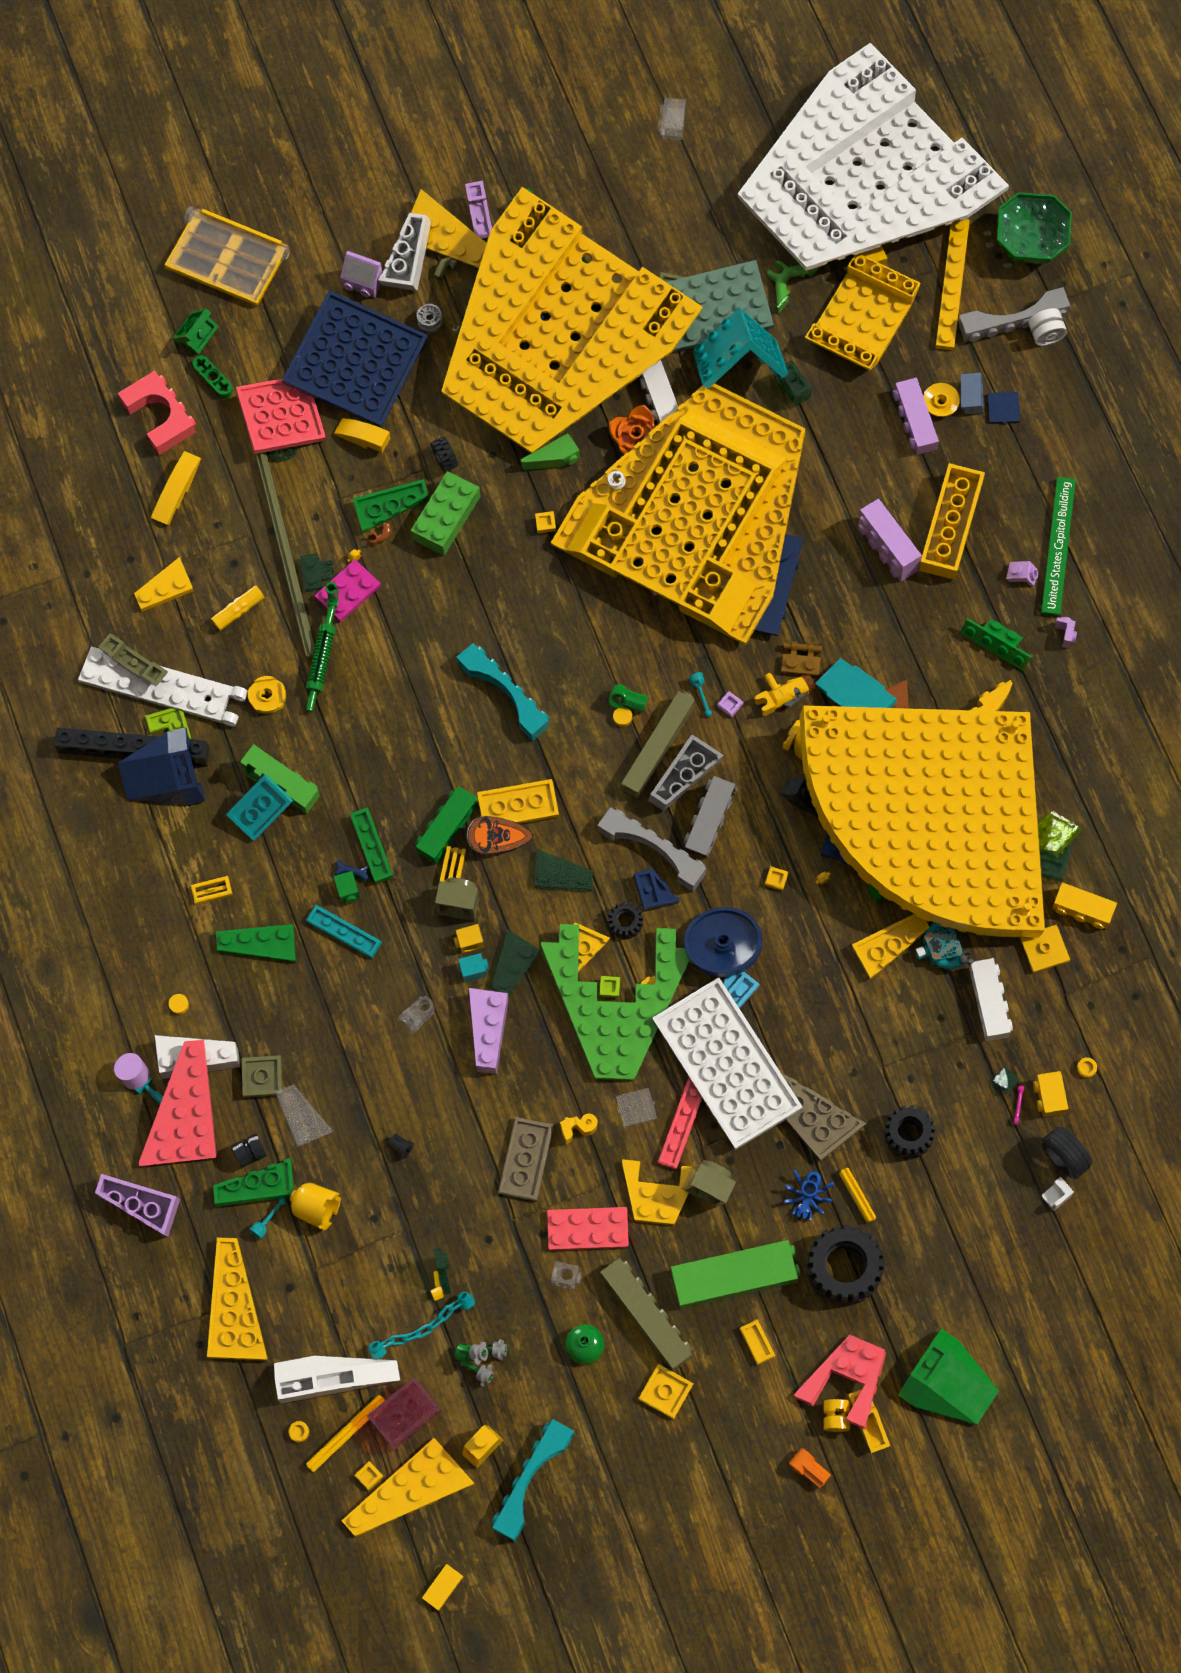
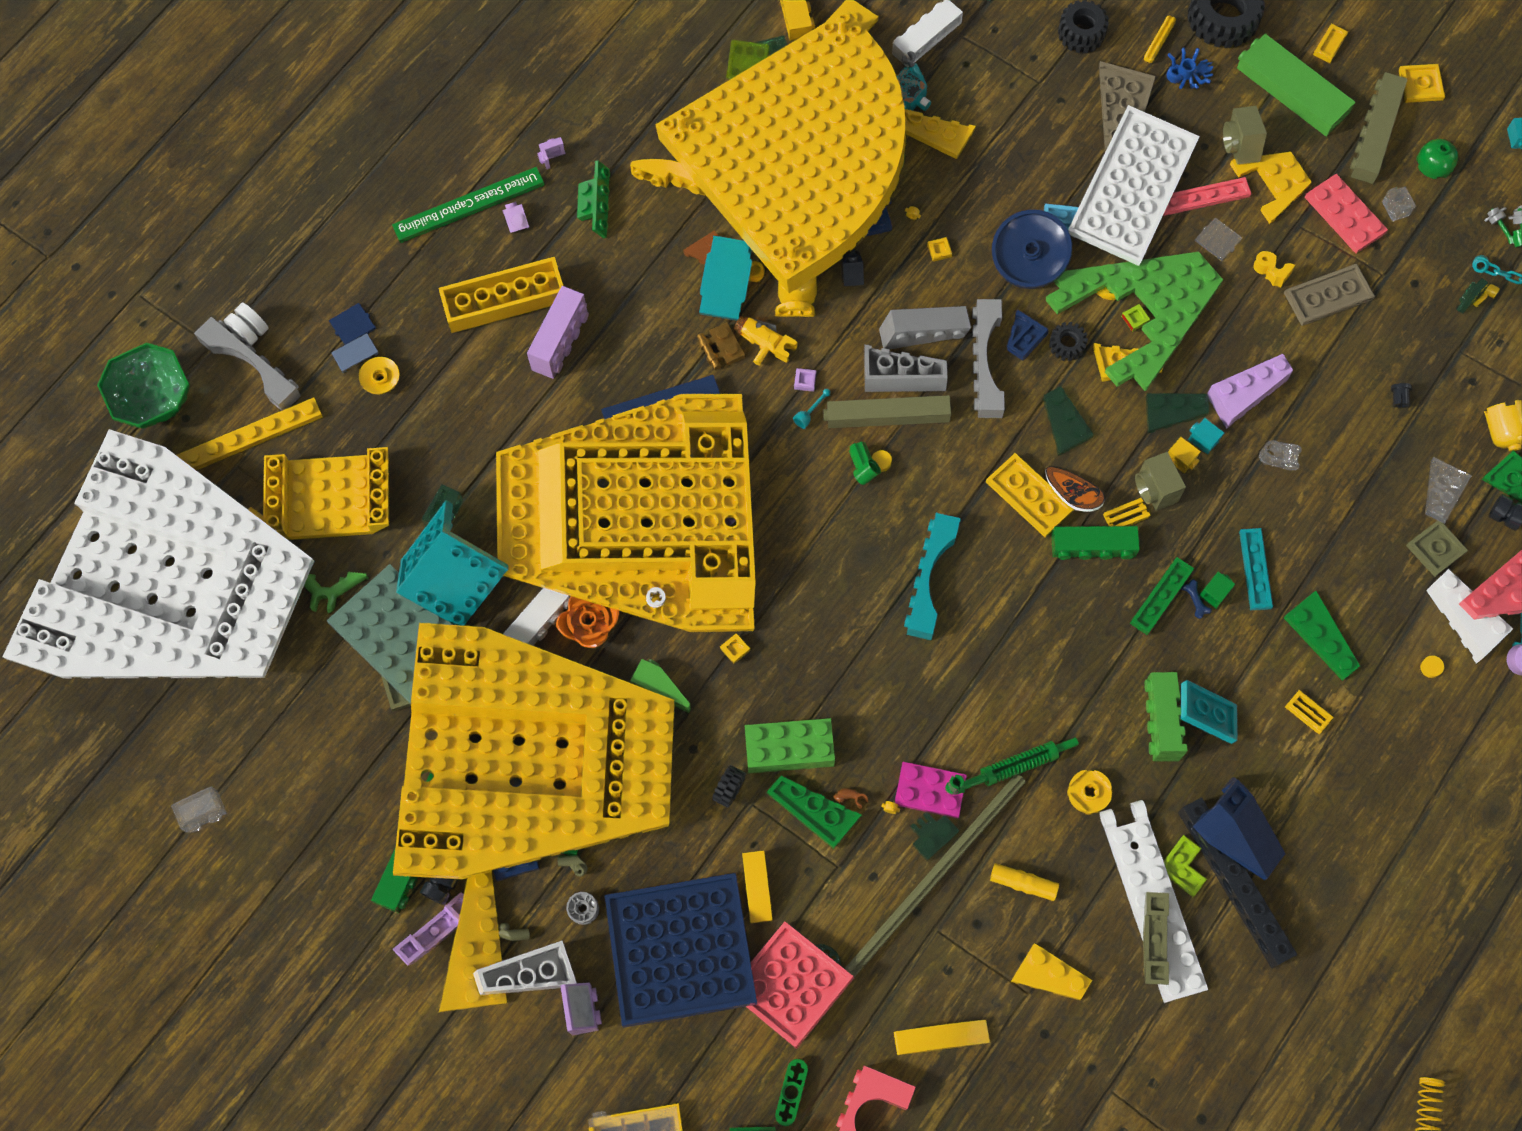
camera: 125 degrees left, 0 degrees up
lavender brick [893,378,939,455] -> none

